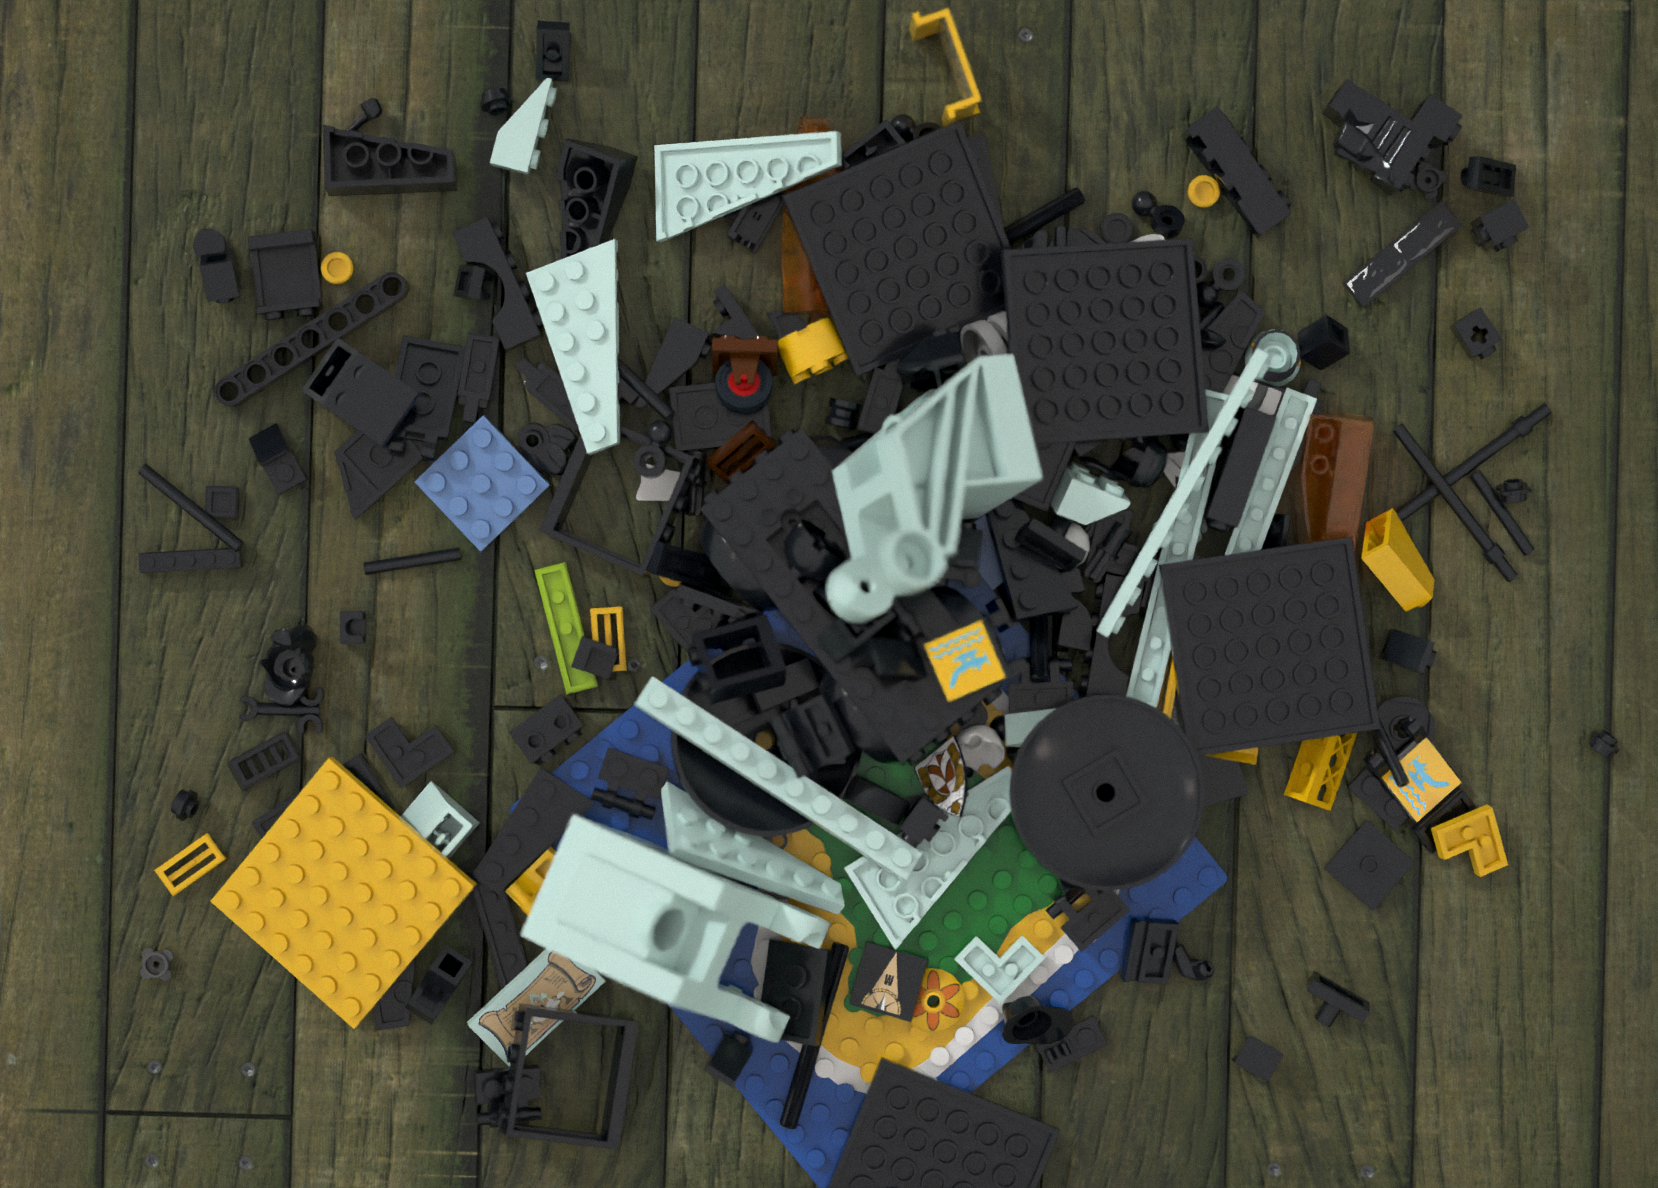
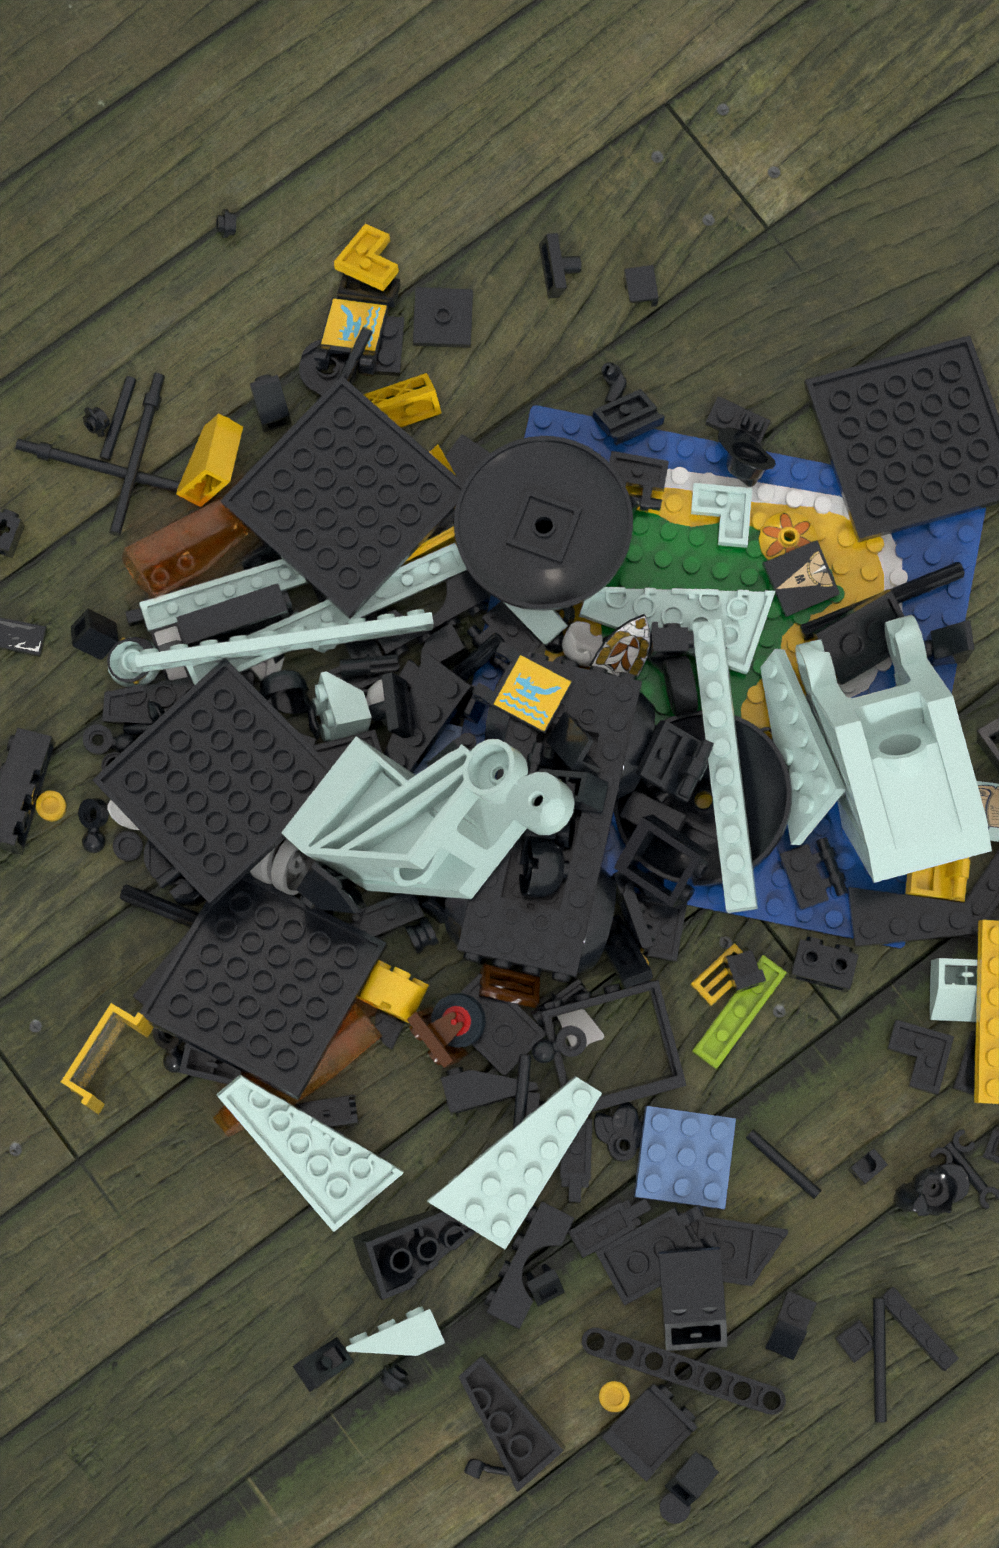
camera: 135 degrees left, 10 degrees down
black slope [711,284,759,339] -> none

